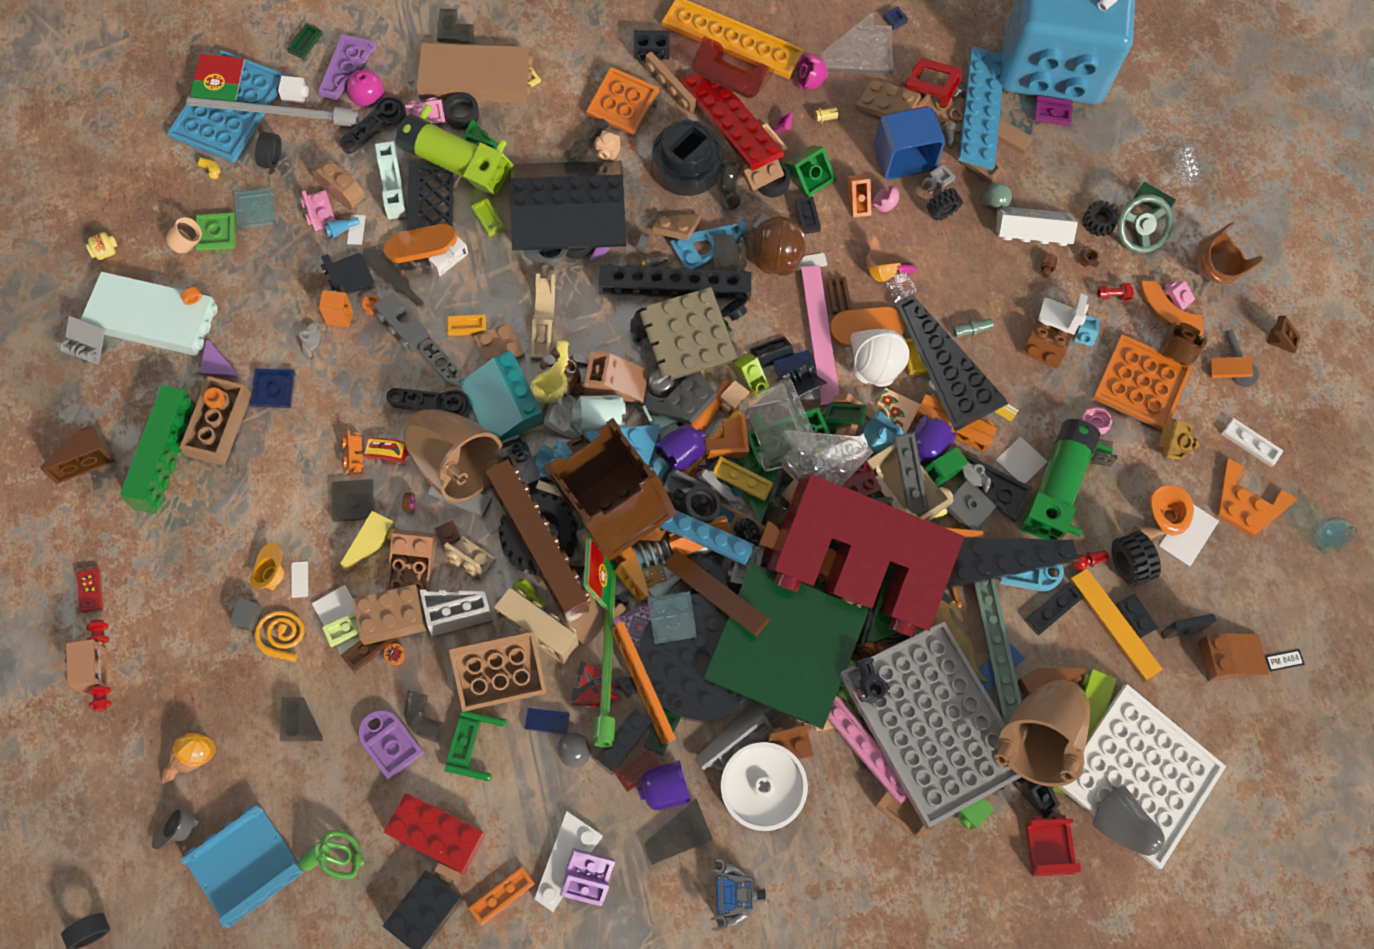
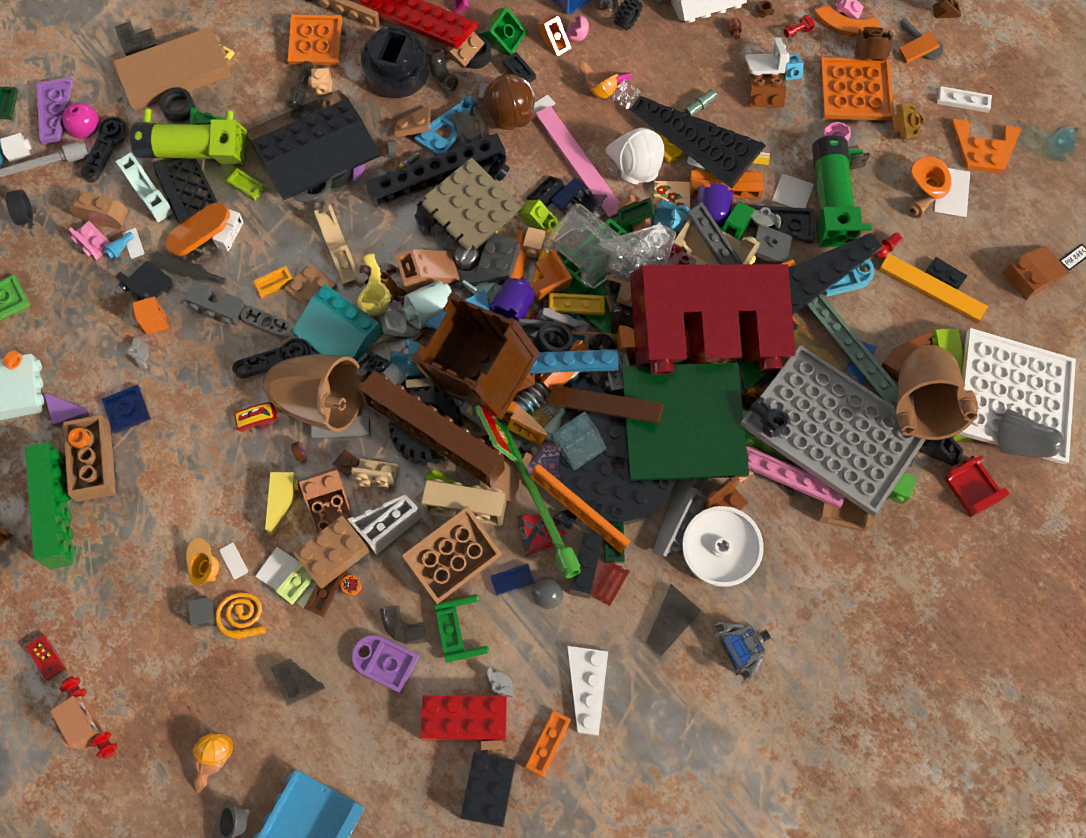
camera: 20 degrees left, 0 degrees up
clear light blue tile [234,188,277,228] -> none
bright green piece [299,830,364,880] -> none
clear smoke tile [332,479,374,522] -> none
orange hinge [341,430,363,475] -> none
orange tile [361,294,380,315] -> none
bright pink bracket [405,98,445,124] -> none
slope [560,848,615,906] -> none
dark purple cylinder [638,760,691,810] -> none
reddish brown tile [827,276,852,315] -> none
orange tile [830,307,906,348] -> none
black tile [1024,582,1084,636] -> none
black tyre [1111,531,1161,587] -> none
black plate [1161,613,1217,639] -> none
none -> light grey piece [485,666,515,697]

